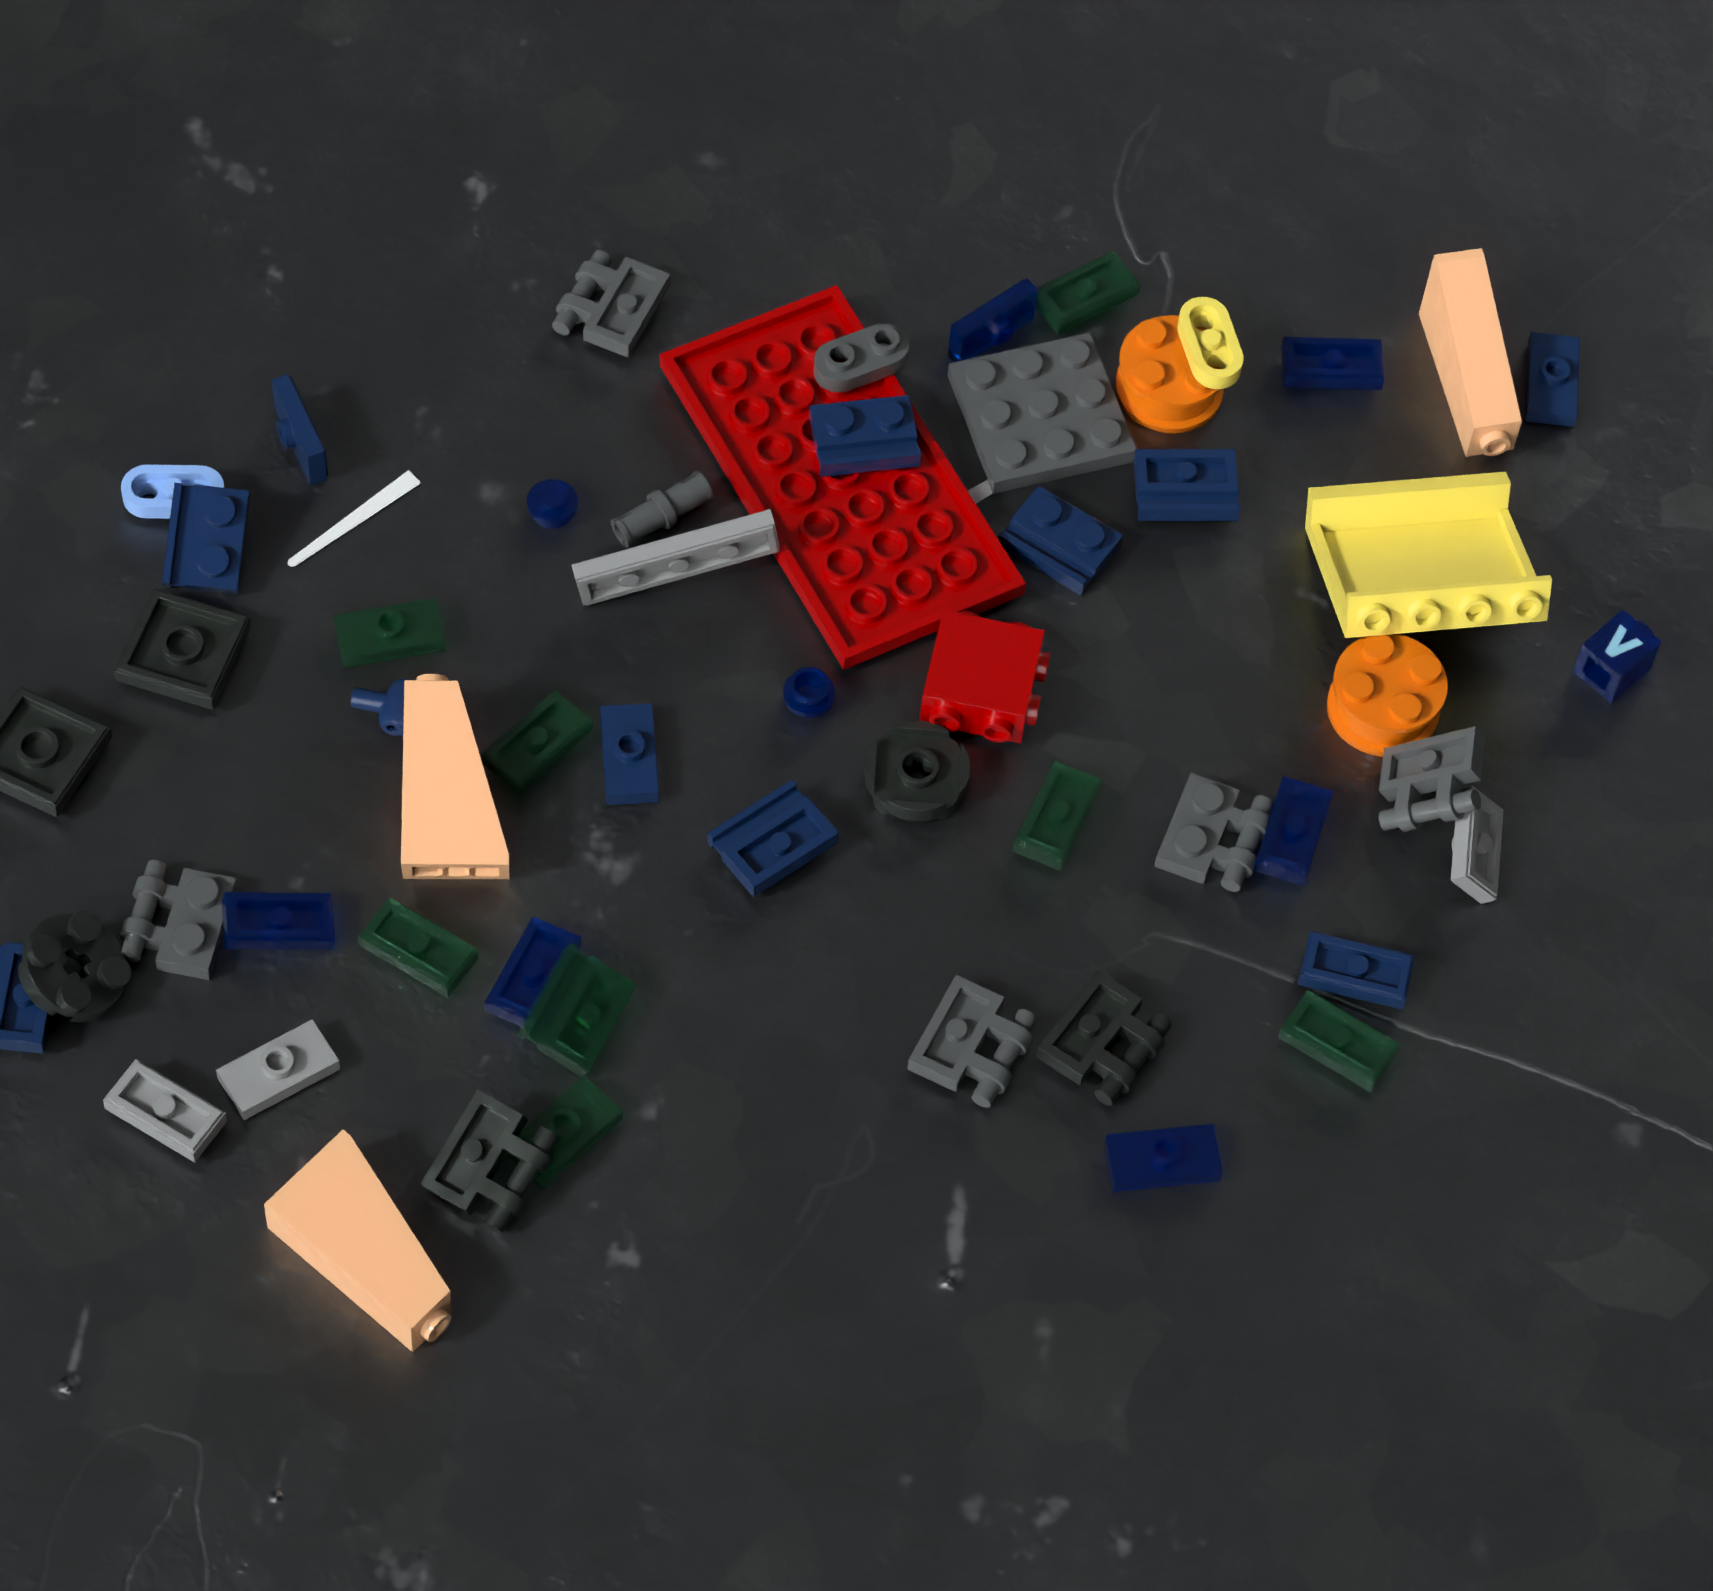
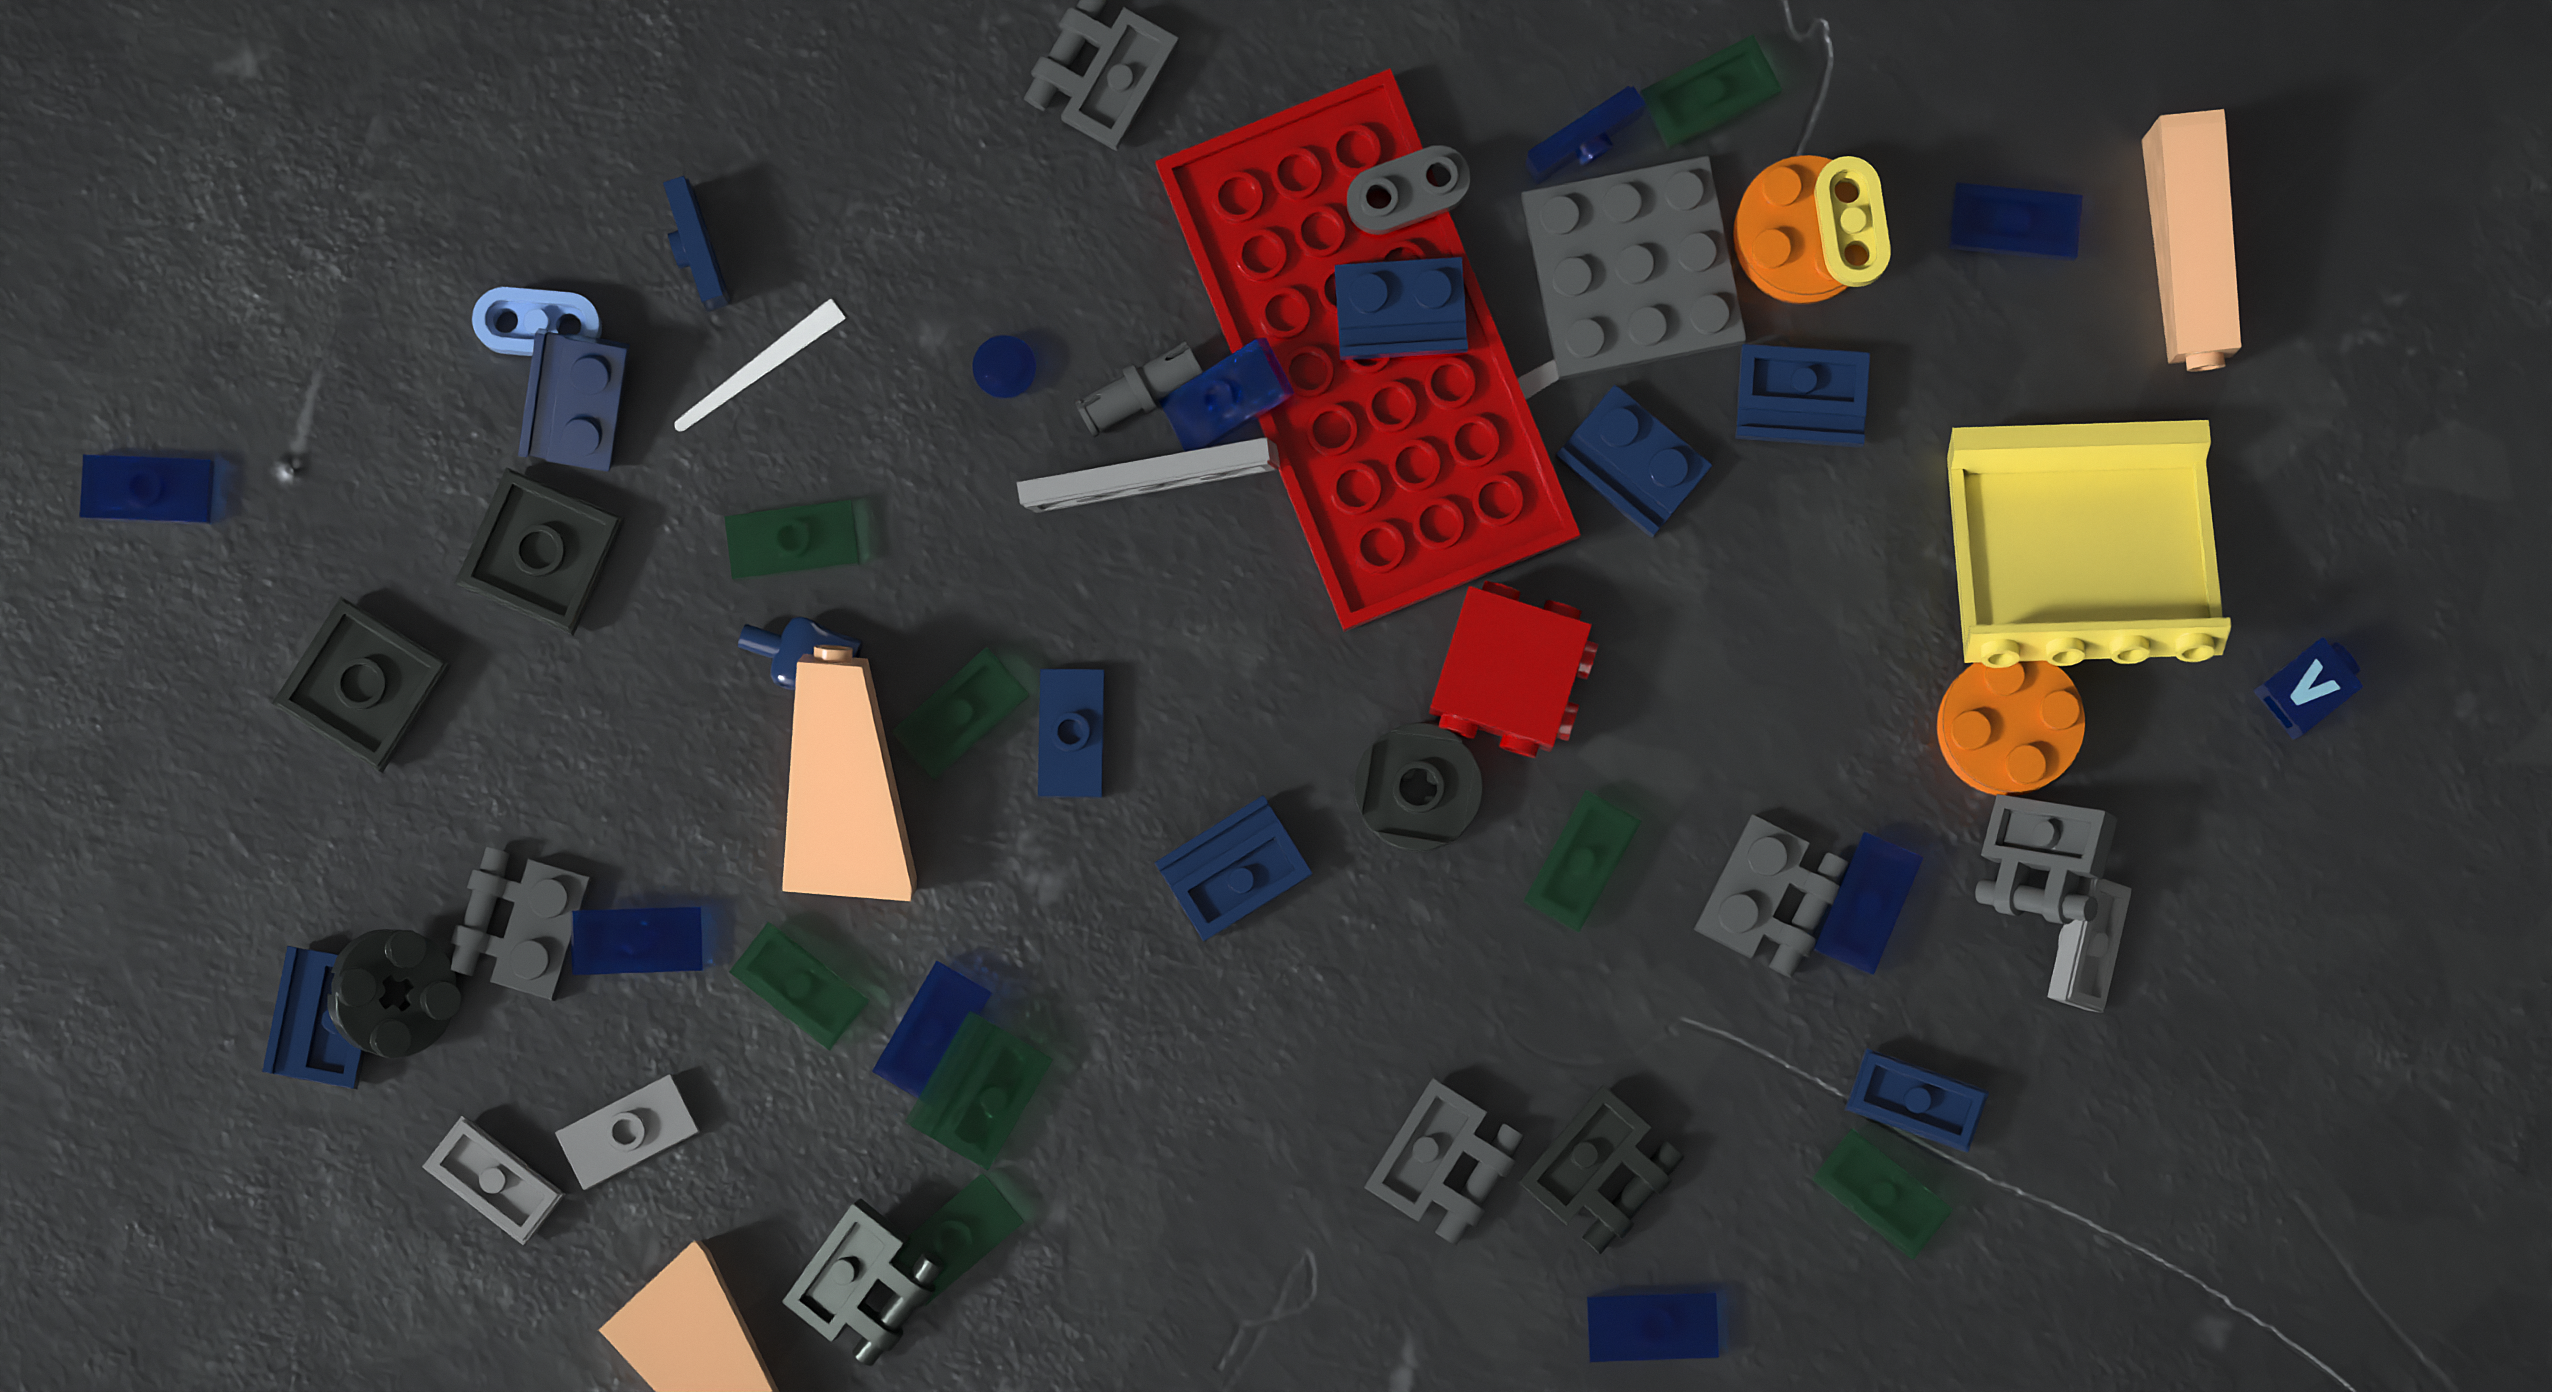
camera: 15 degrees right, 25 degrees up
clear blue plate [783,667,835,718] -> none
dark blue plate [1525,332,1580,427] -> none
none -> clear blue plate [1159,338,1295,452]

